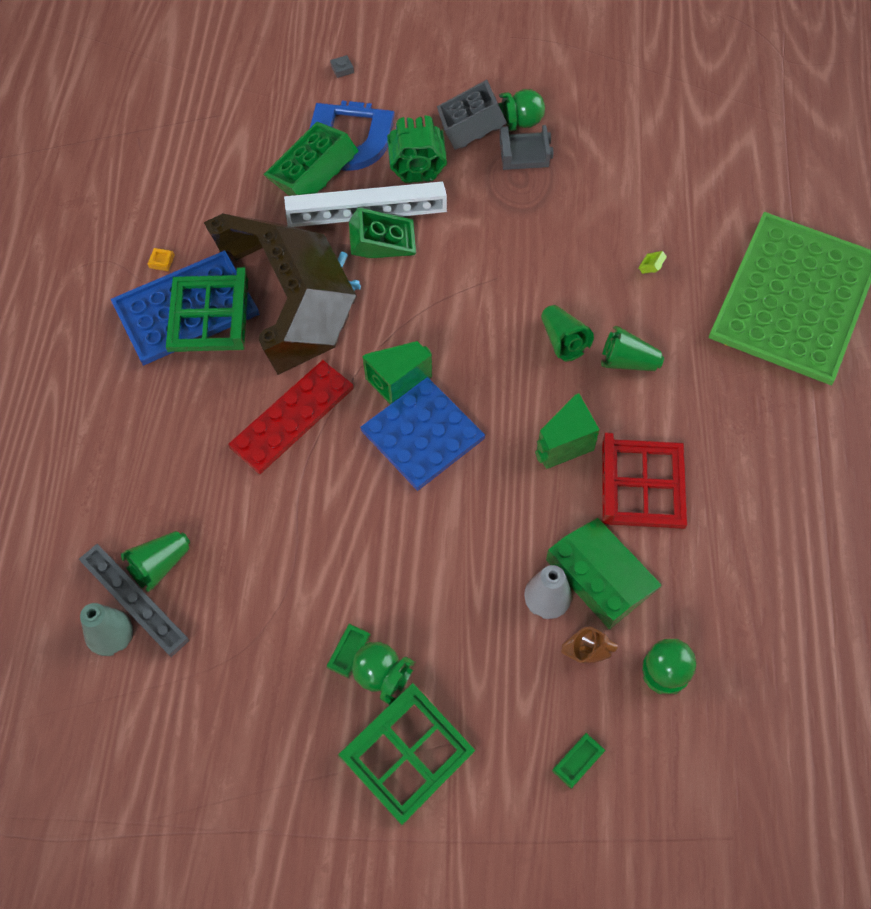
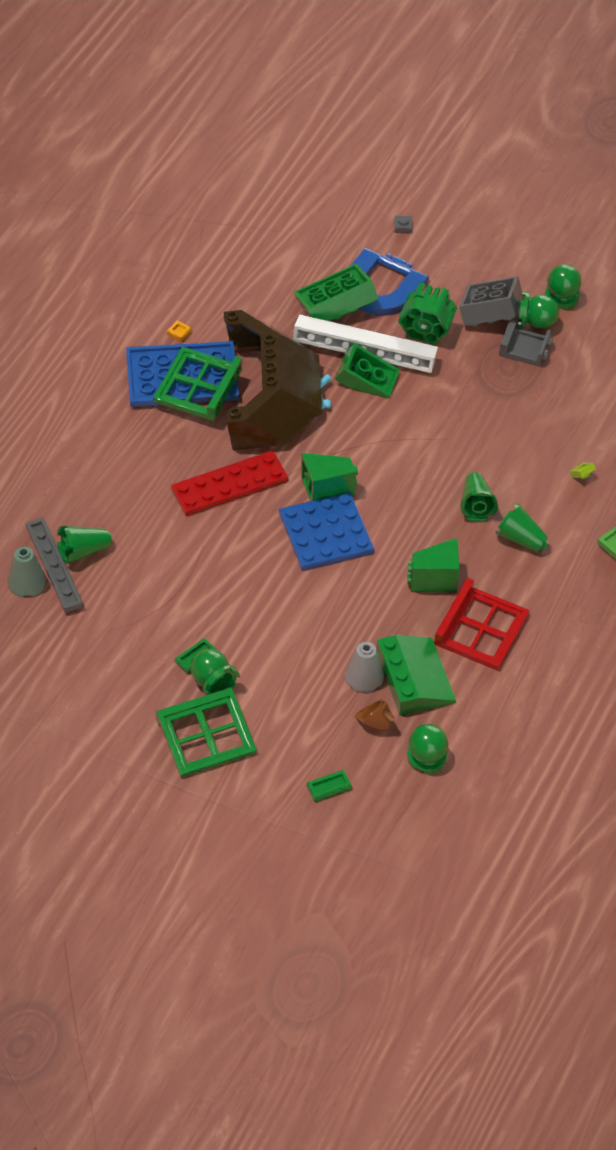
camera: 20 degrees right, 10 degrees down
none -> green tile [545,264,582,309]

